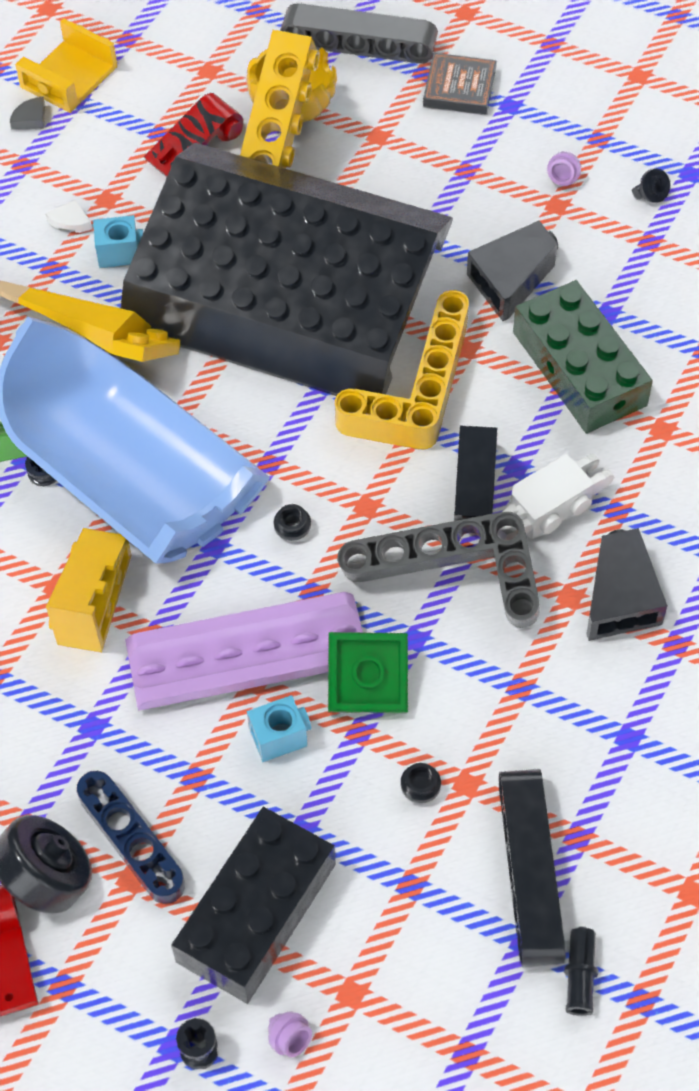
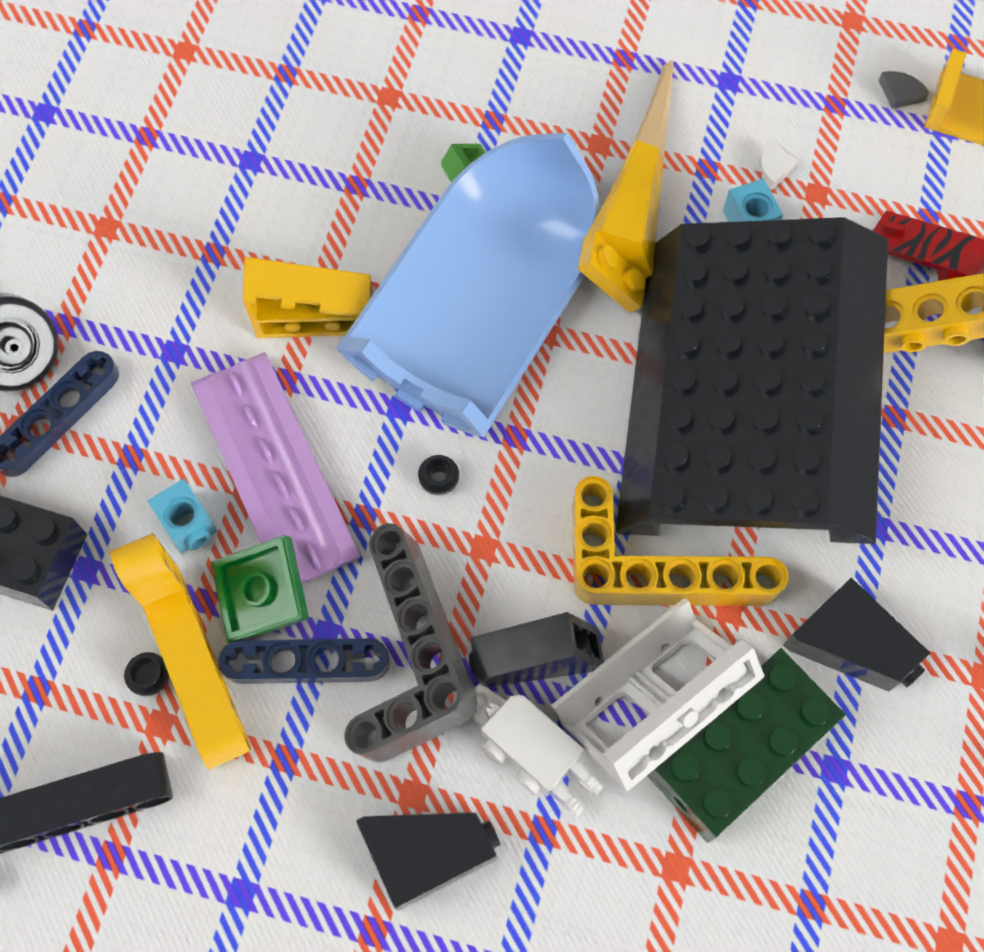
camera: 75 degrees right, 10 degrees up
none -> yellow beam [109,533,251,770]
none -> dark blue beam [218,638,390,684]
none -> white window [551,598,765,792]

